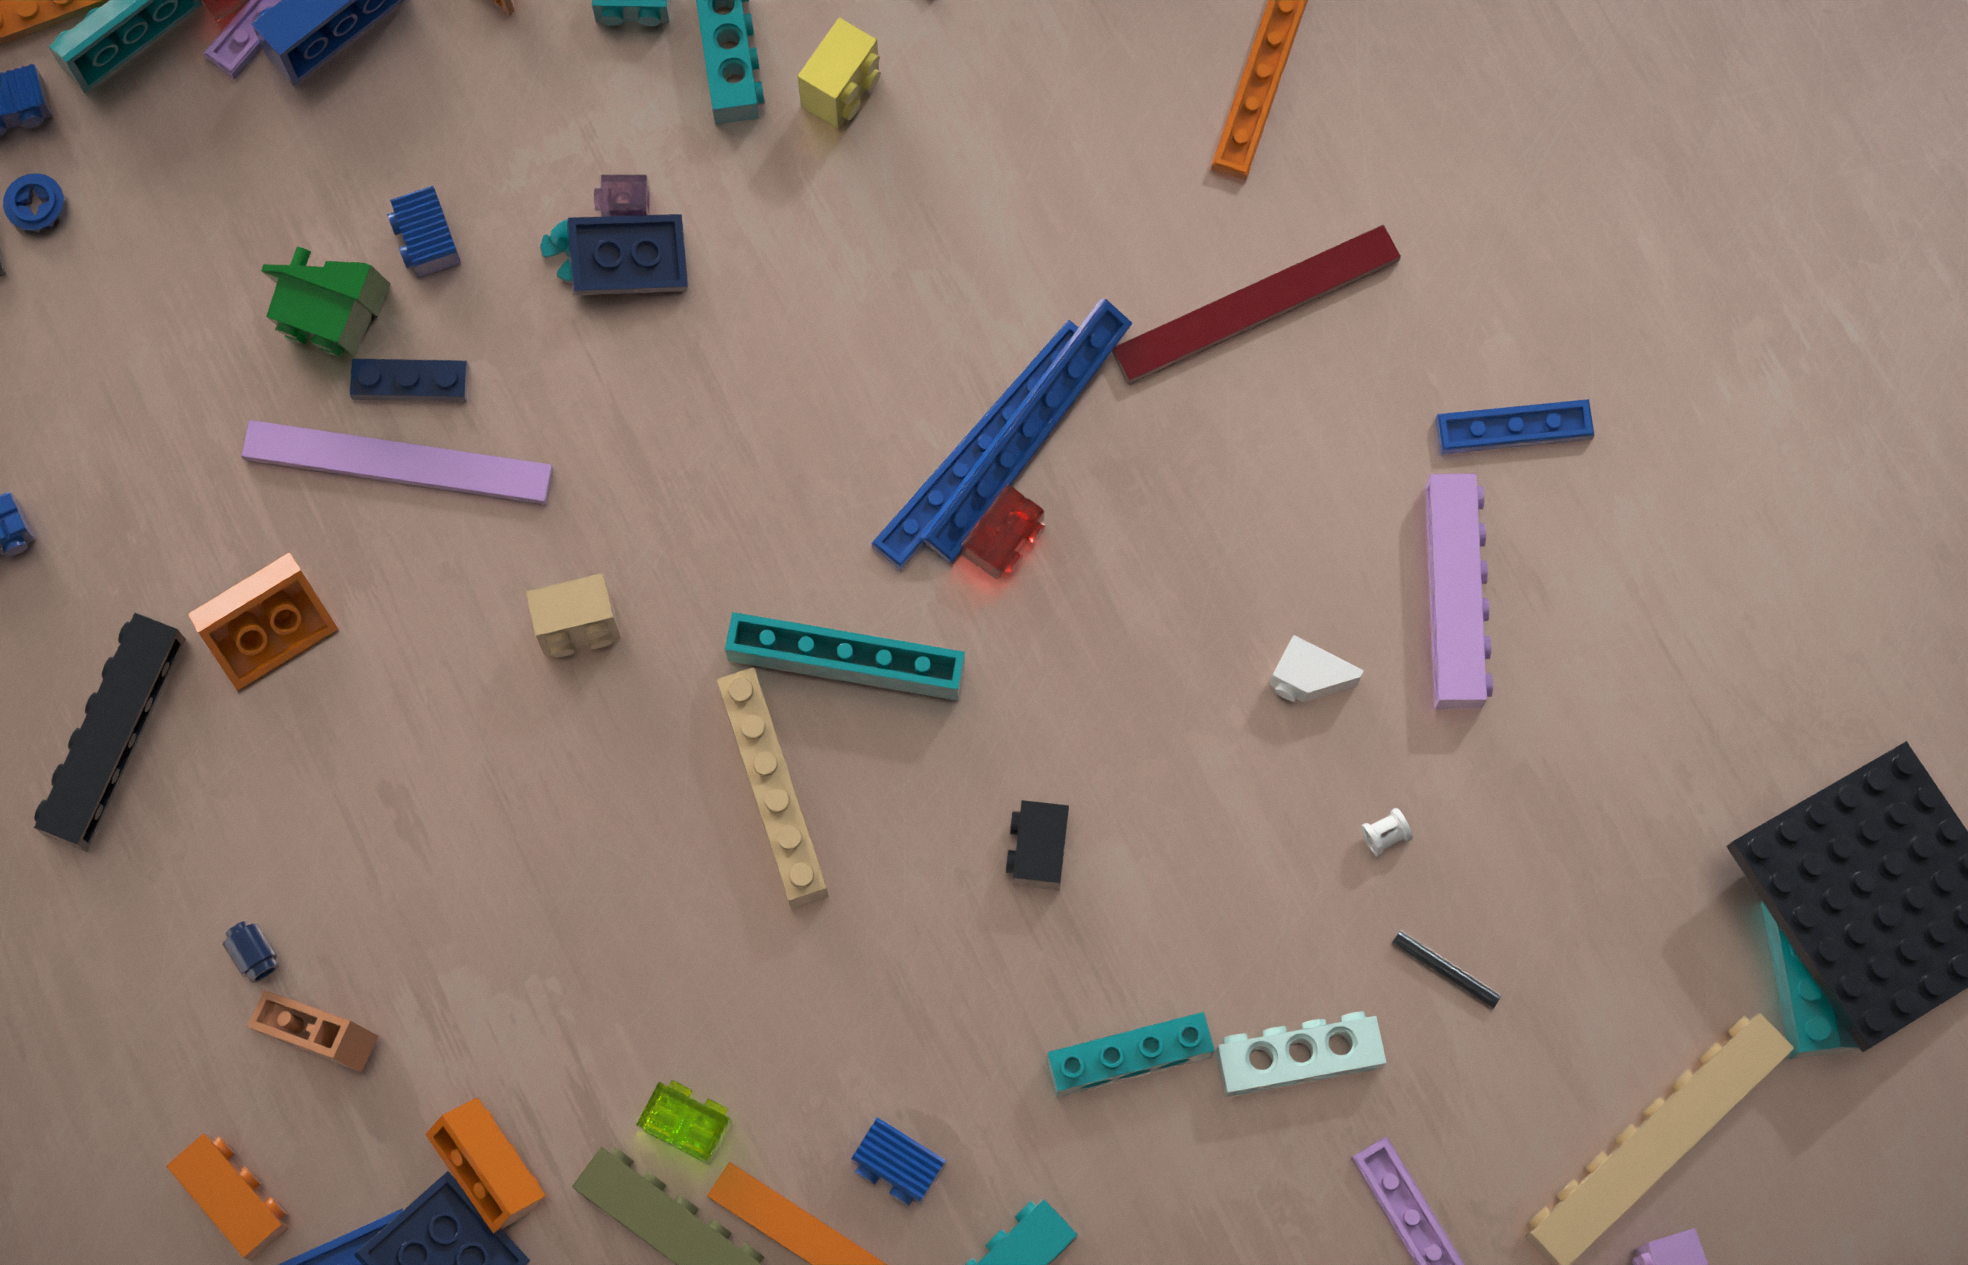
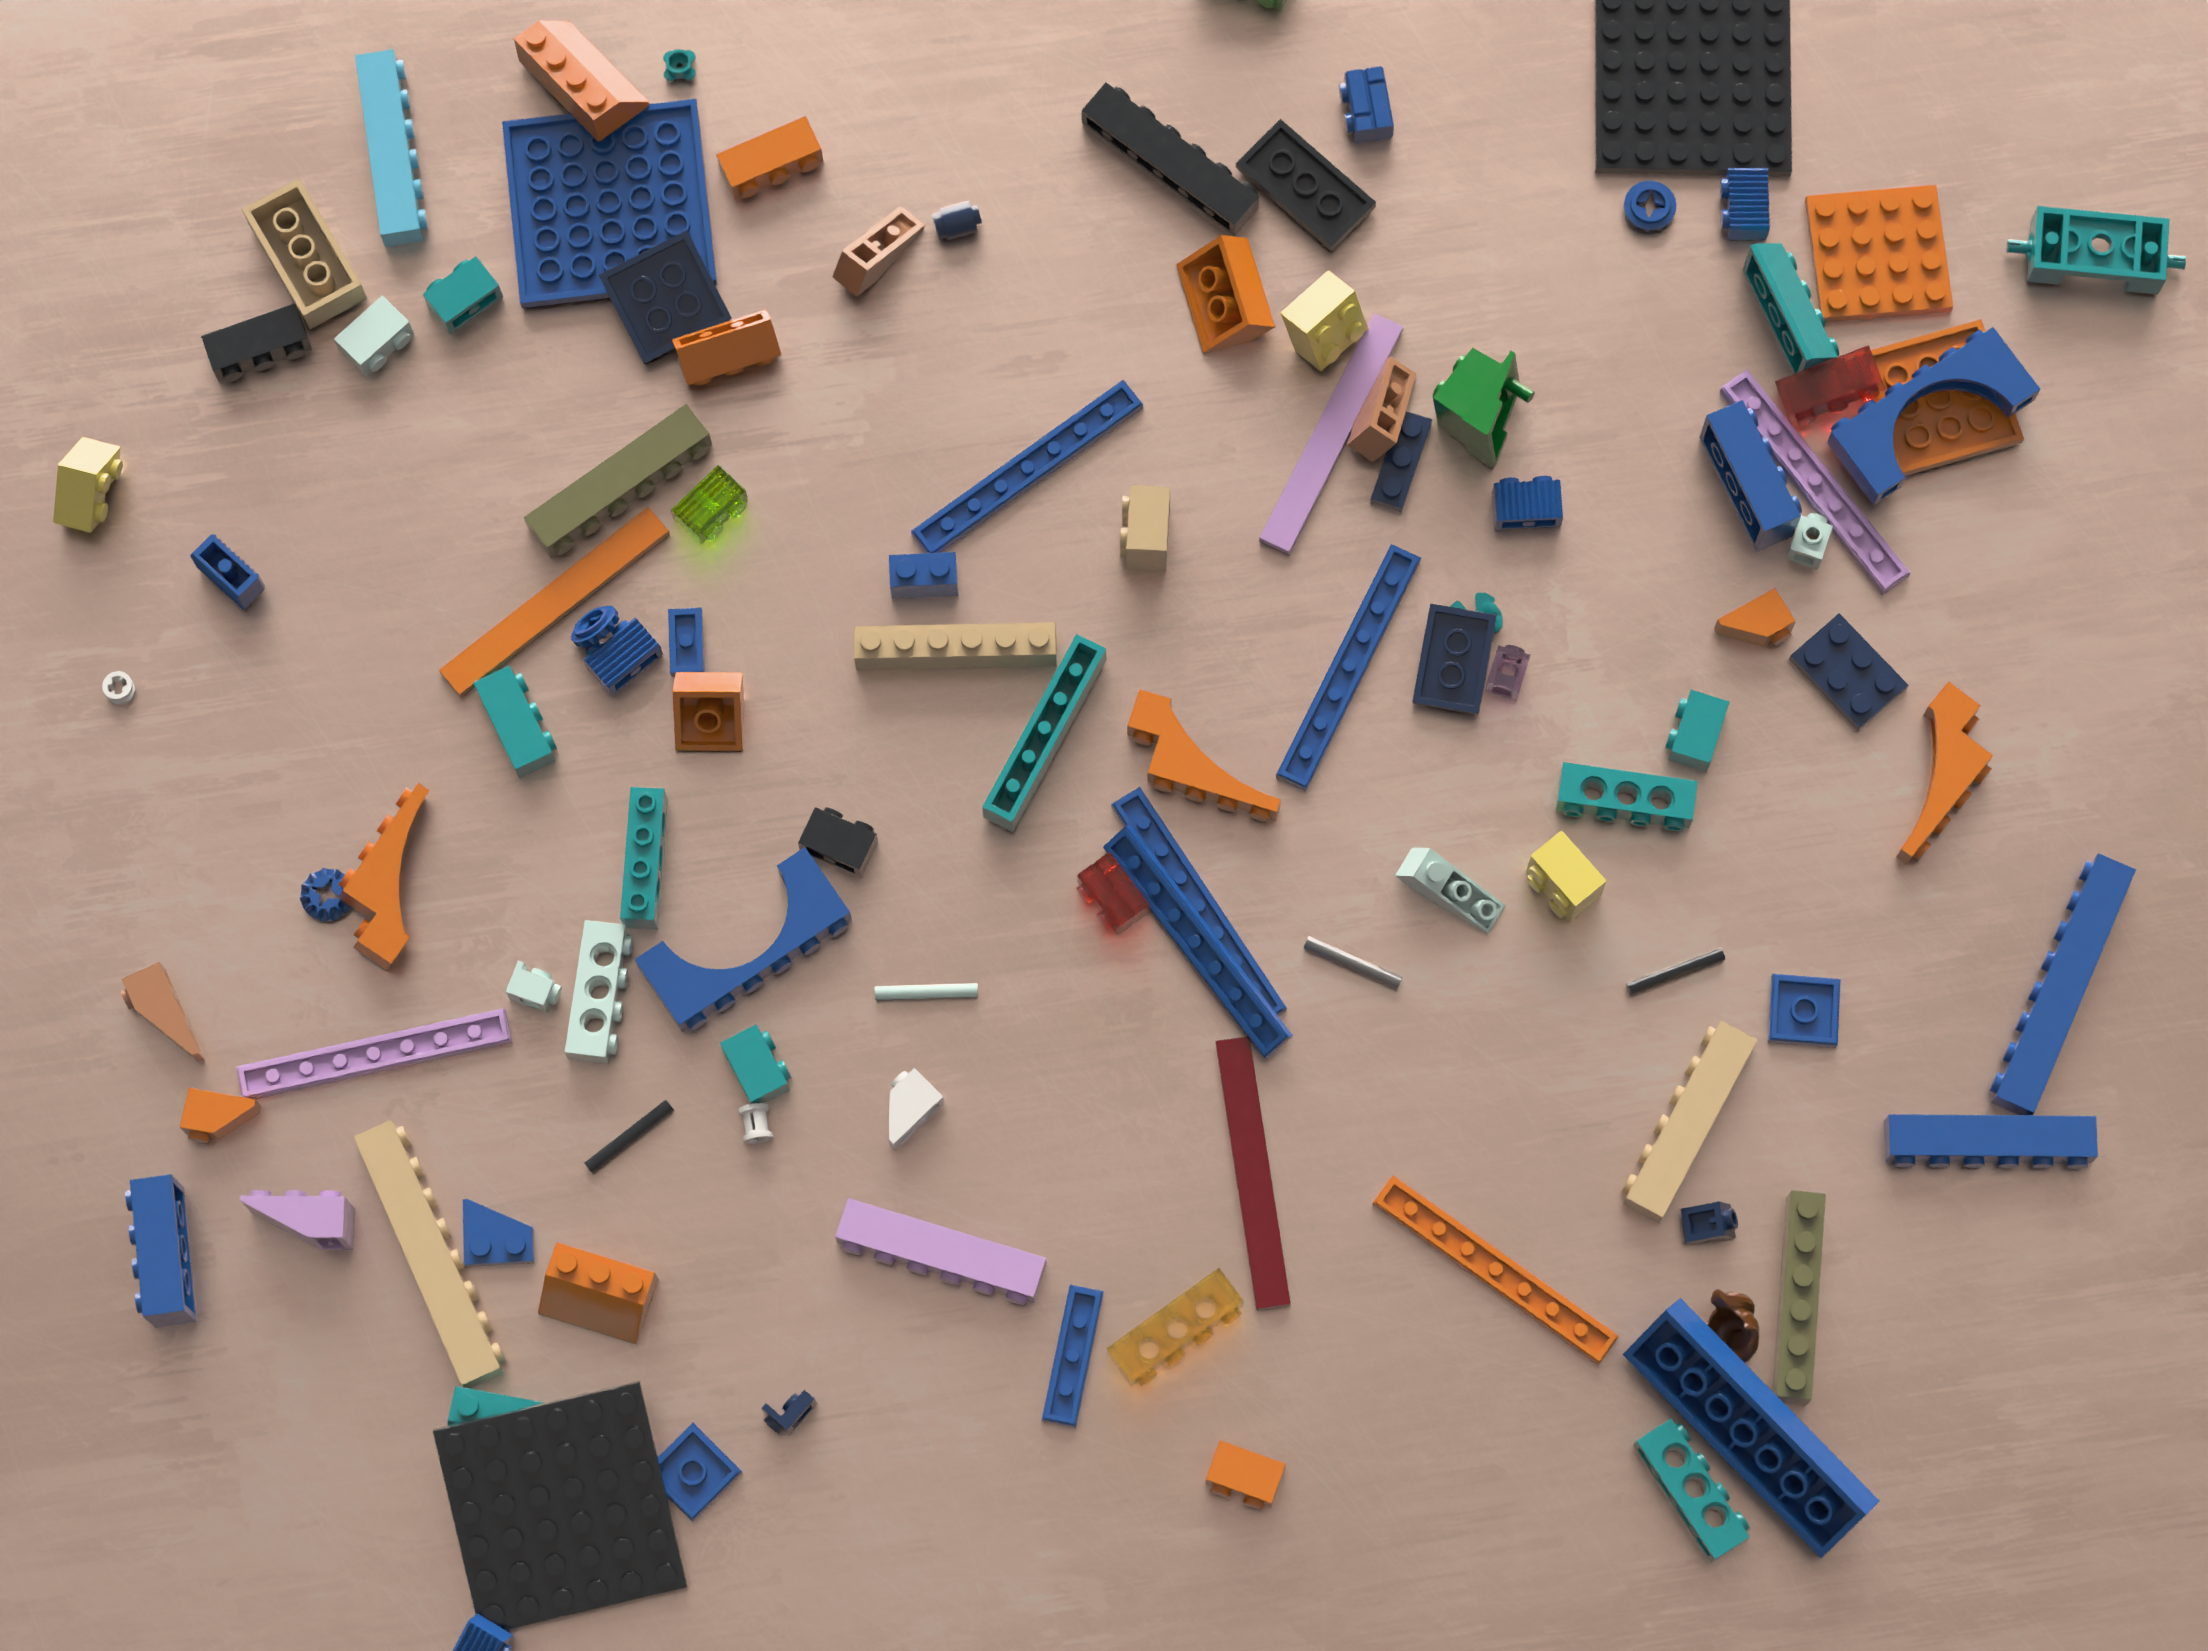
camera: 110 degrees right, 0 degrees up
none -> blue wing [463,1199,535,1267]
none -> light aqua brick [505,961,562,1013]
none -> orange slope [538,1242,659,1345]
none -> blue gear [571,606,620,648]
none -> blue arch [634,847,852,1033]
none -> blue tile [658,1423,743,1522]
none -> blue plate [668,607,705,677]
none -> orange slope [672,672,744,751]
none -> teal brick [720,1024,792,1104]
none -> dark blue bracket [761,1390,817,1435]
none -> light aqua bar [875,983,978,1000]
none -> blue brick [889,552,958,599]
none -> blue tile [911,380,1143,553]
none -> clear yellow brick [1107,1268,1244,1387]
none -> orange arch [1127,689,1281,822]
none -> orange brick [1205,1440,1286,1510]
none -> black plate [1236,119,1376,251]
none -> blue tile [1276,544,1421,792]
none -> light yellow brick [1281,270,1368,371]
none -> flat silver bar [1304,936,1402,989]
none -> nougat slope [1347,356,1416,462]
none -> light aqua slope [1395,848,1505,933]

